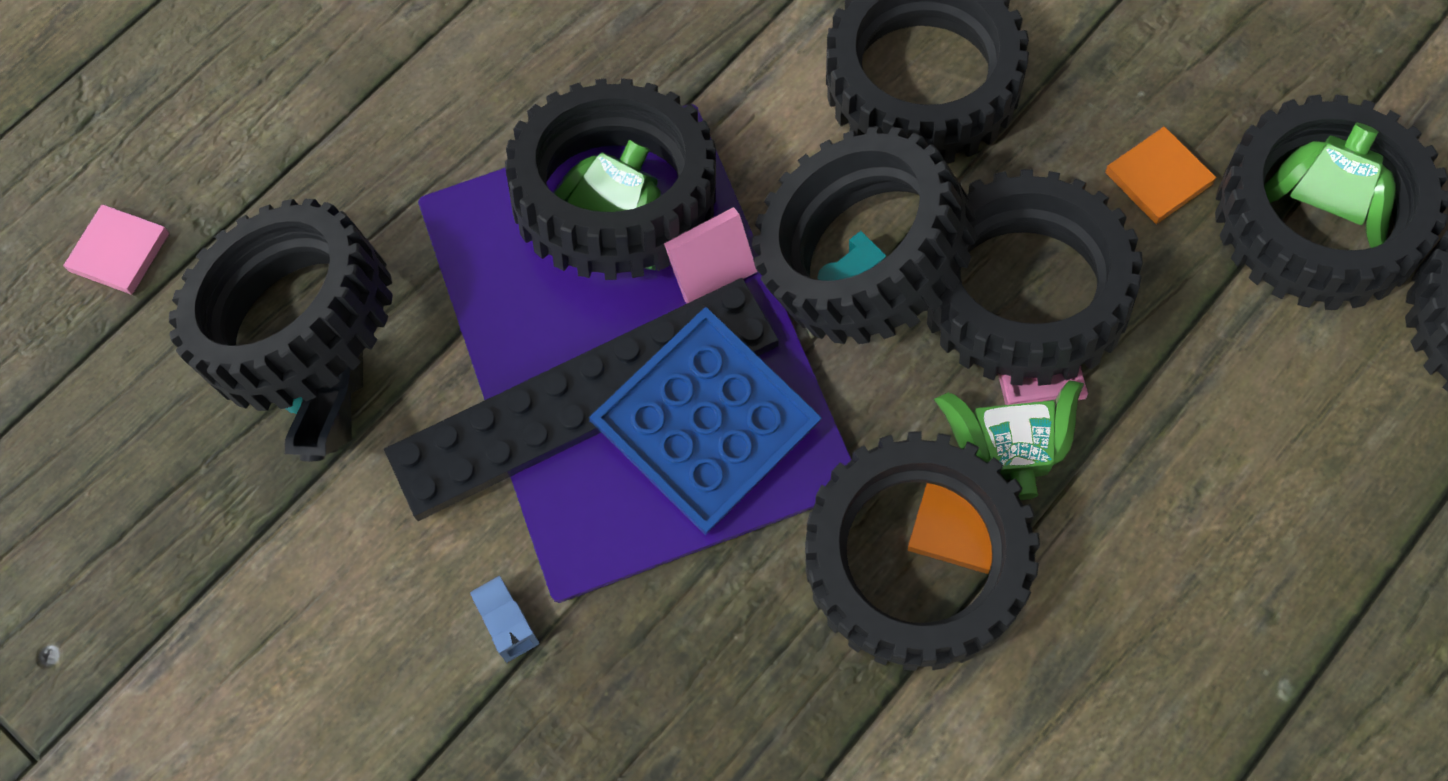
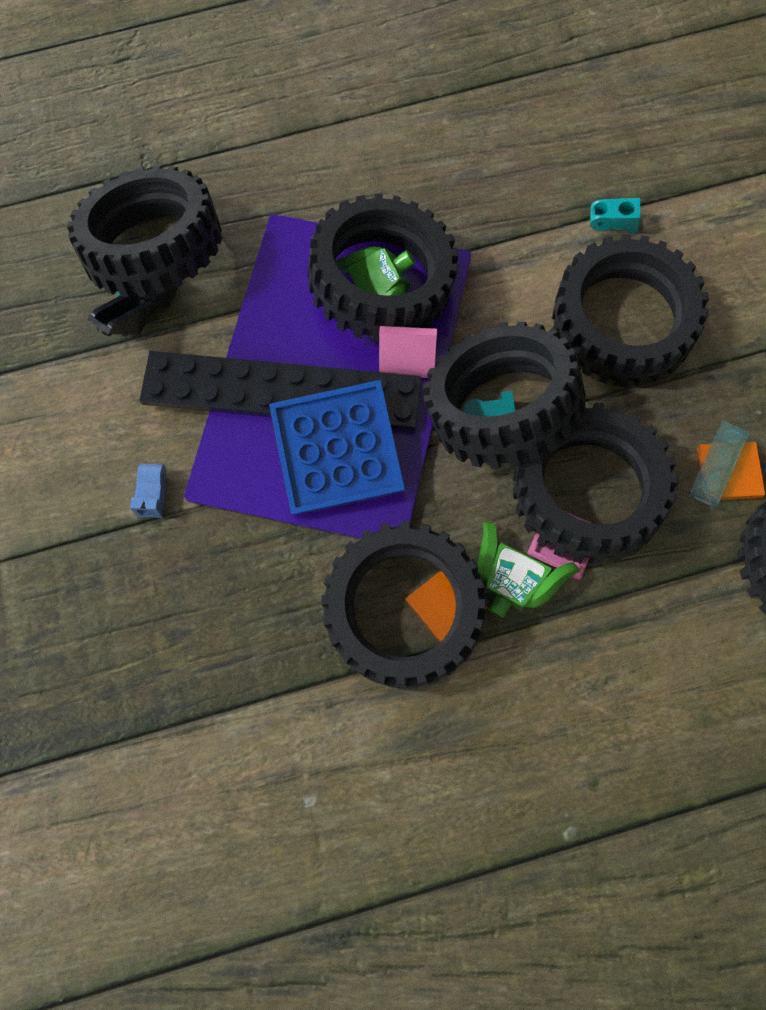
camera: 30 degrees right, 5 degrees up
bright pink tile [63,205,169,295] -> none
none -> clear light blue plate [688,420,750,508]

